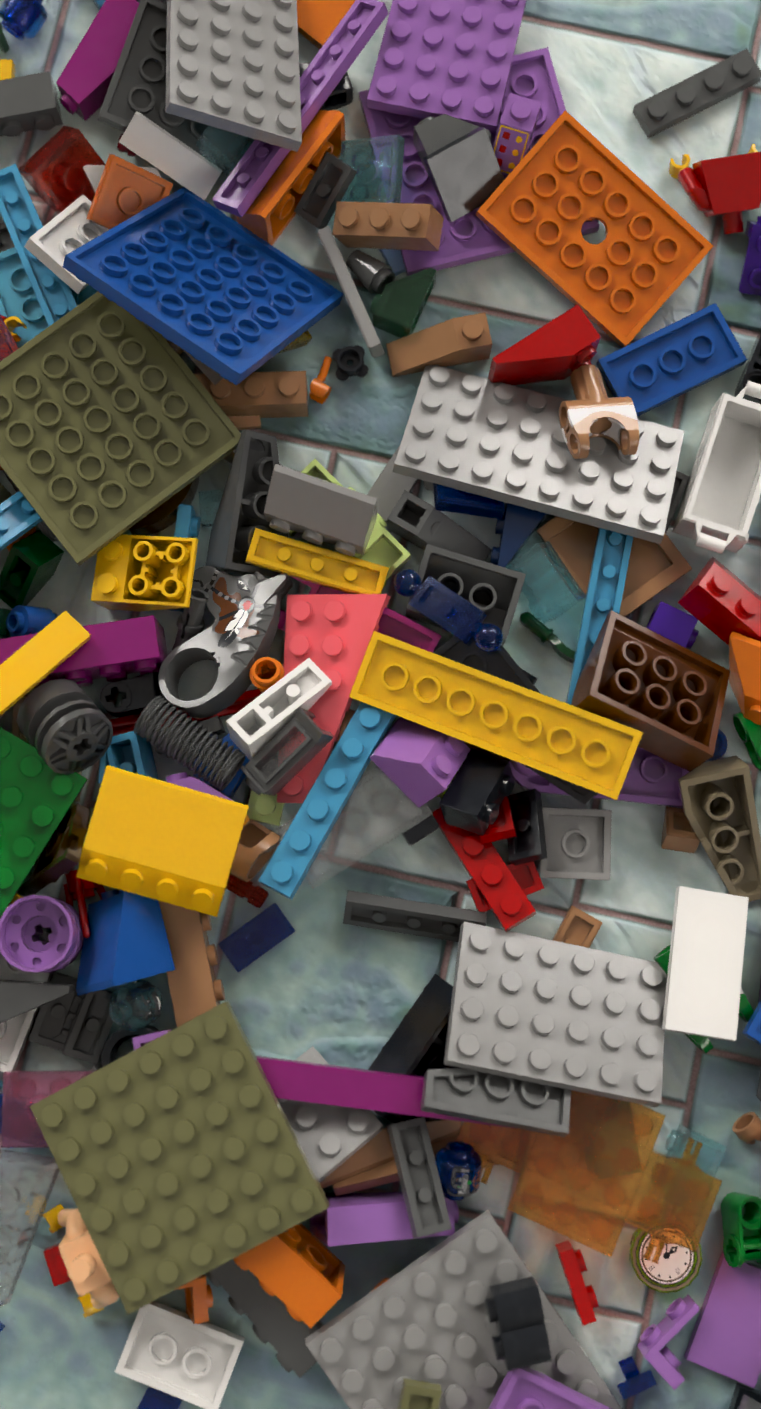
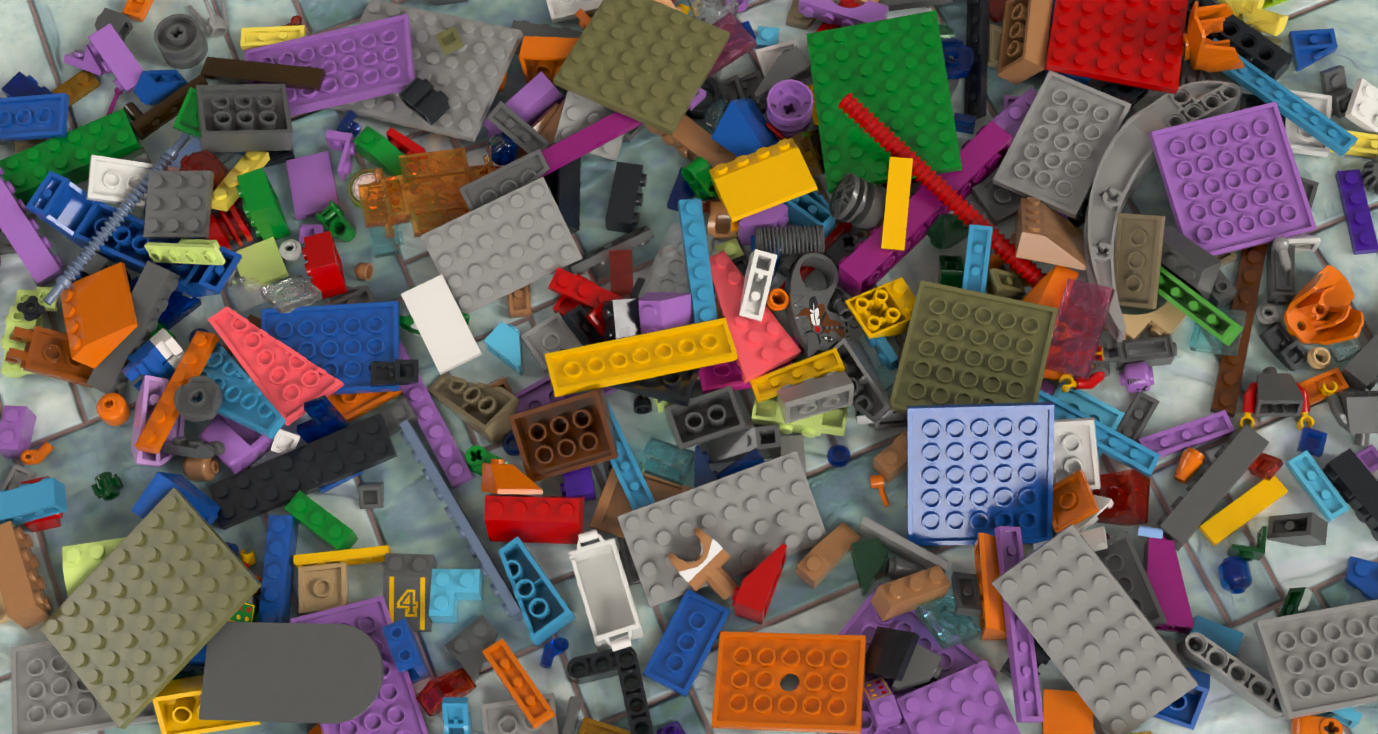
camera: 150 degrees right, 15 degrees down
blue brick [6,605,58,637] -> none
dark grey window [240,708,334,796] -> none
black plate [332,345,368,381] -> none
clear blue plate [394,569,503,652] -> none
dark green piece [519,612,575,664] -> none
none -> green slope [353,126,421,188]
none -> medium azure slope [484,321,524,375]
none -> black brick [605,162,647,233]
none -> clear red plate [609,249,634,295]
none -> green piece [681,156,718,201]
none -> clear blue plate [827,444,850,468]
none -> light blue tile [1138,525,1163,539]

